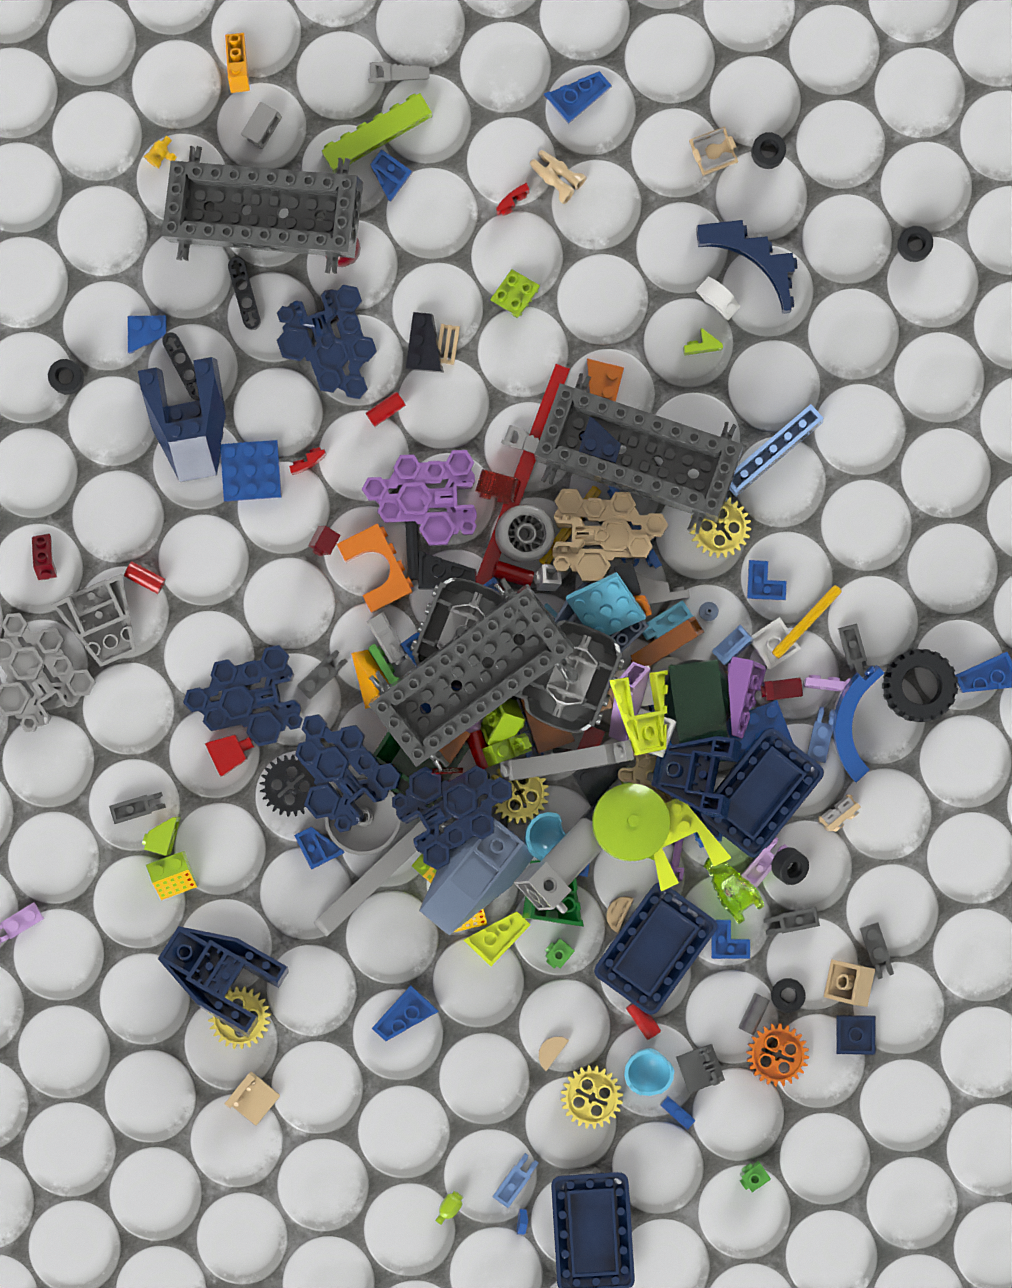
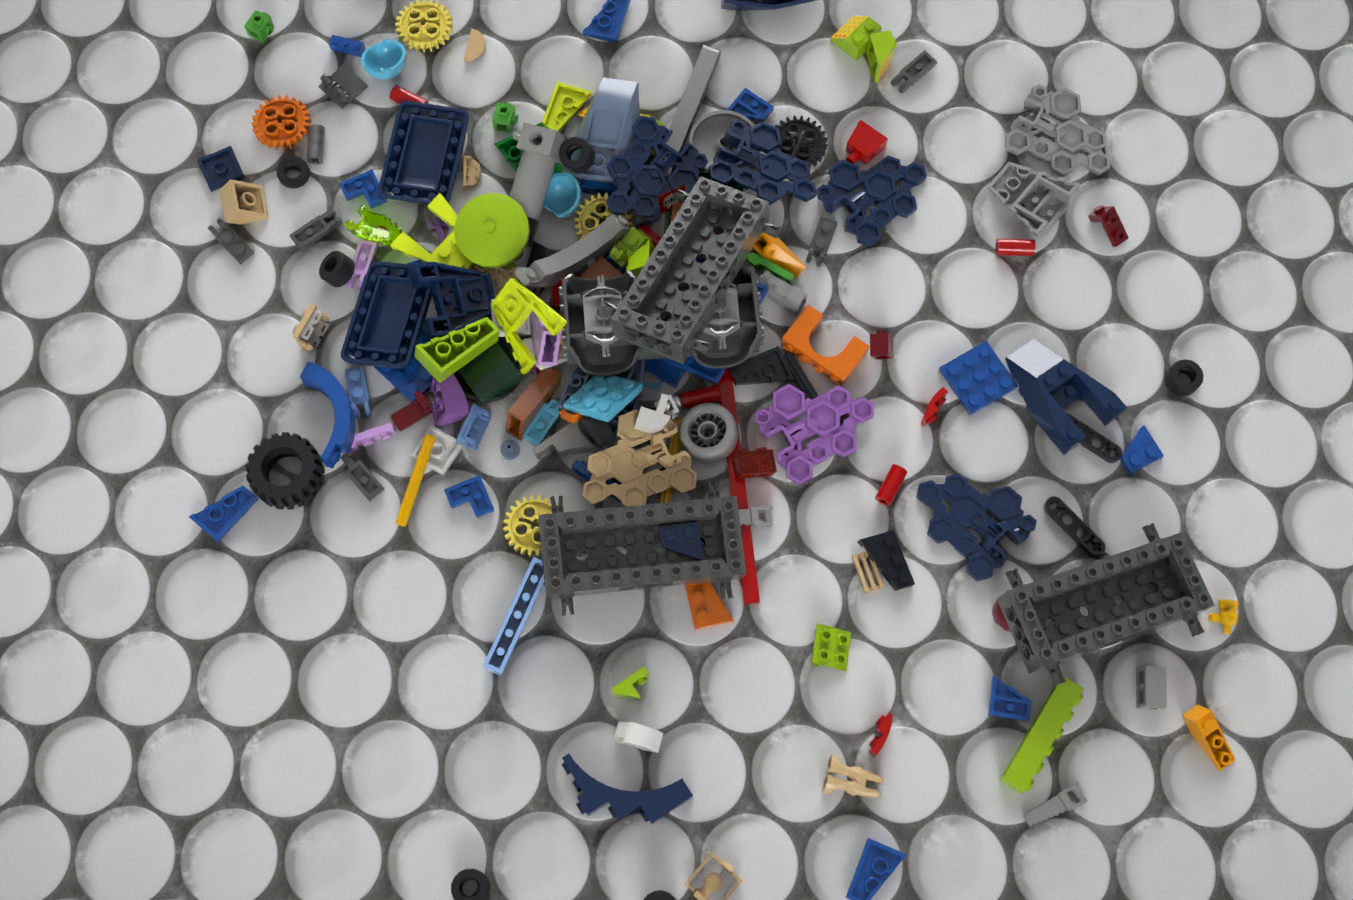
camera: 150 degrees right, 15 degrees down
none -> lime wedge [415,317,500,383]
none -> black tyre [559,136,595,173]
none -> white brick [634,393,671,433]

